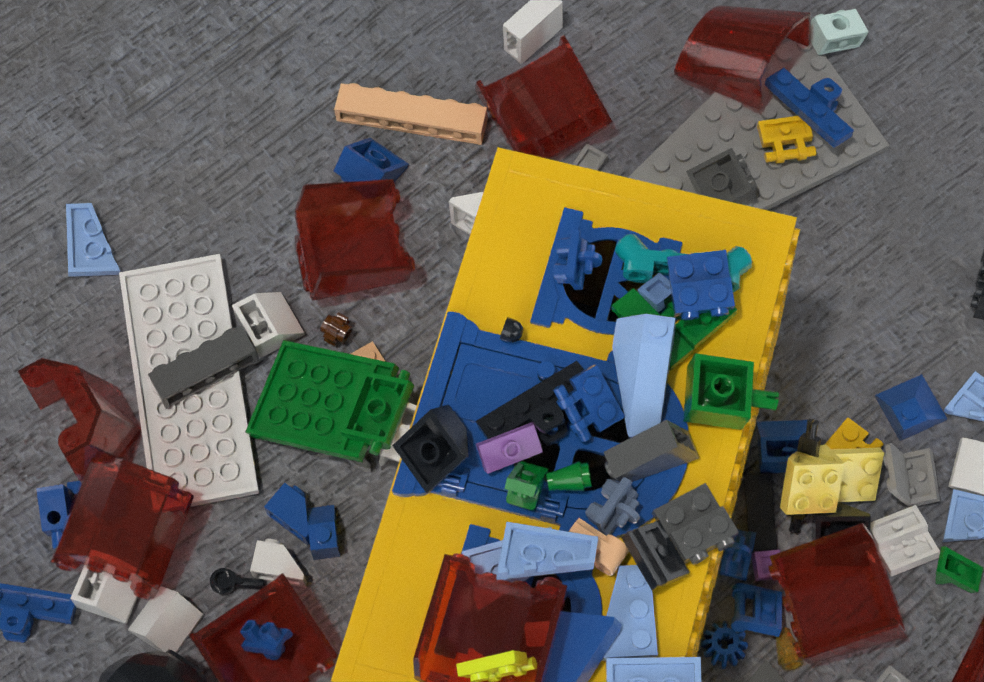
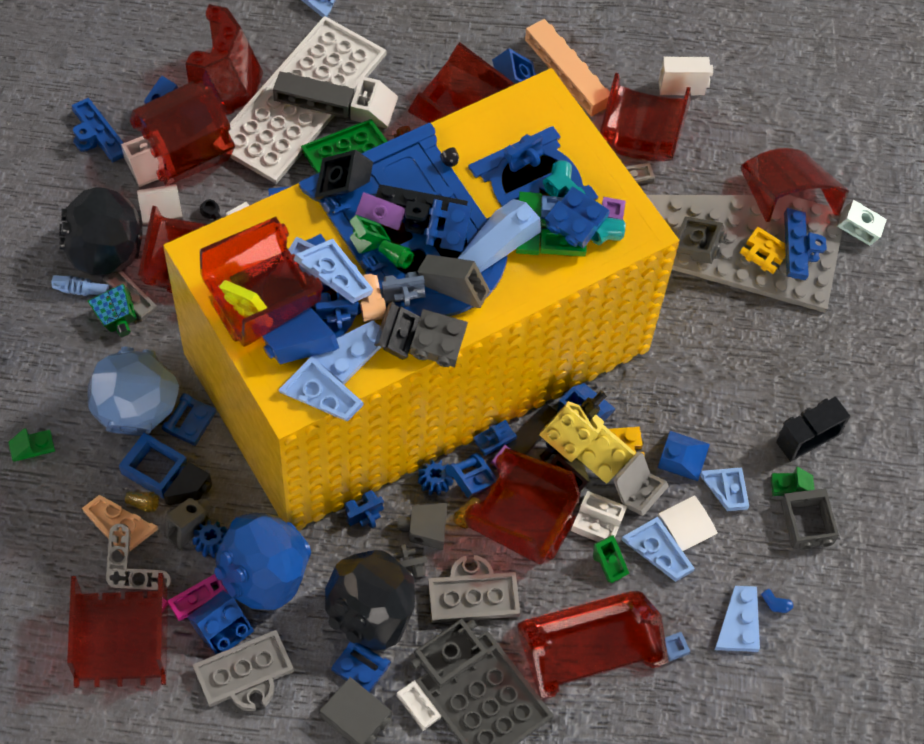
camera: 35 degrees right, 5 degrees down
green brick [683,353,779,430] -> none
none -> blue hips [315,292,359,329]
none -> medium lavender plate [602,197,626,219]

